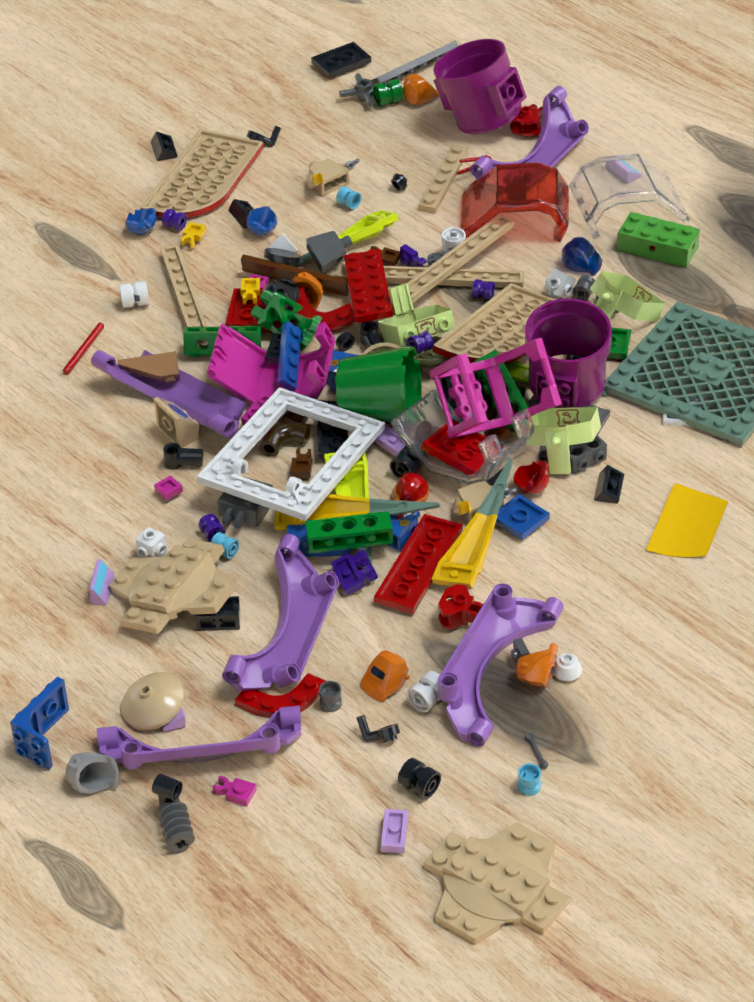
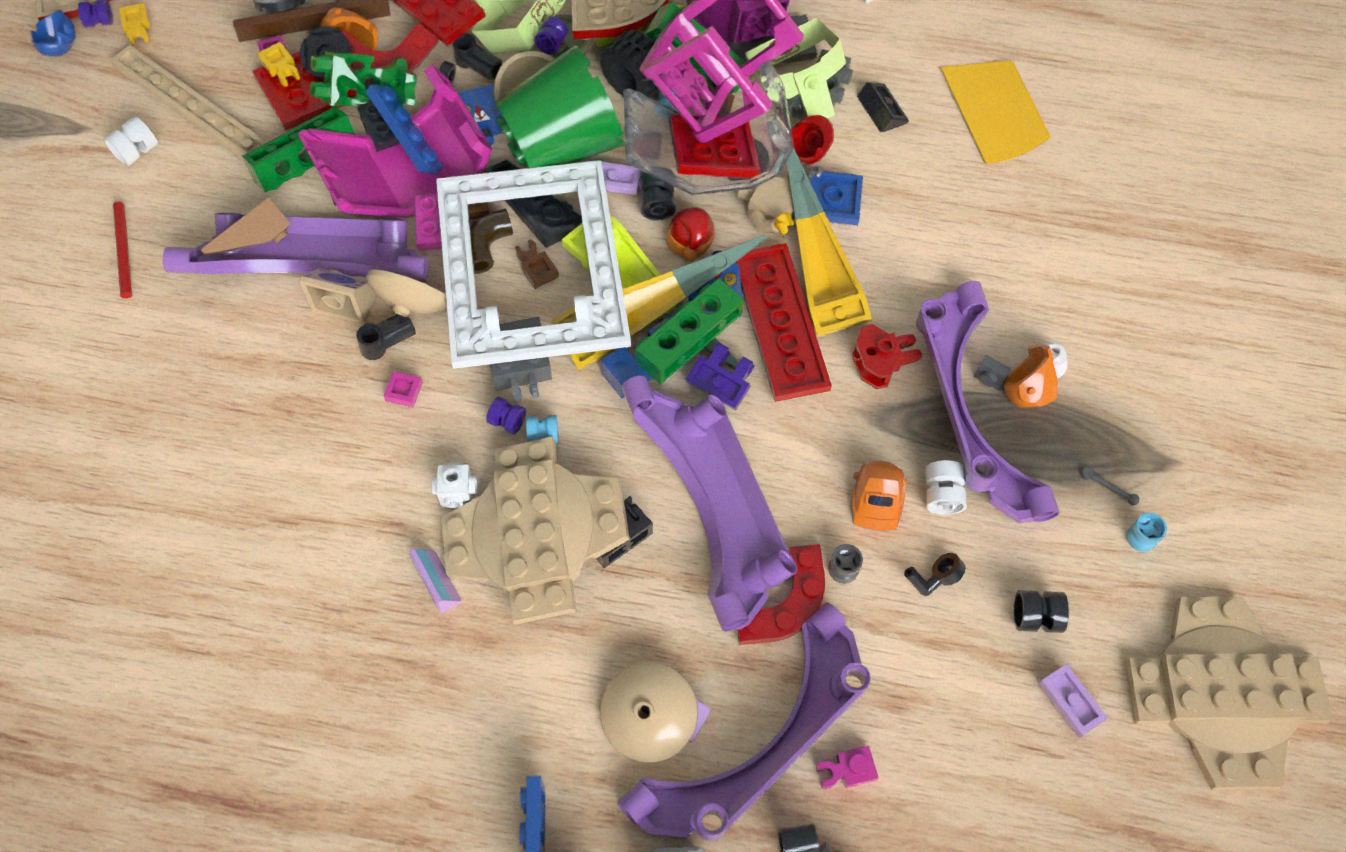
camera: 40 degrees left, 20 degrees up
none -> tan dish [366,270,447,317]

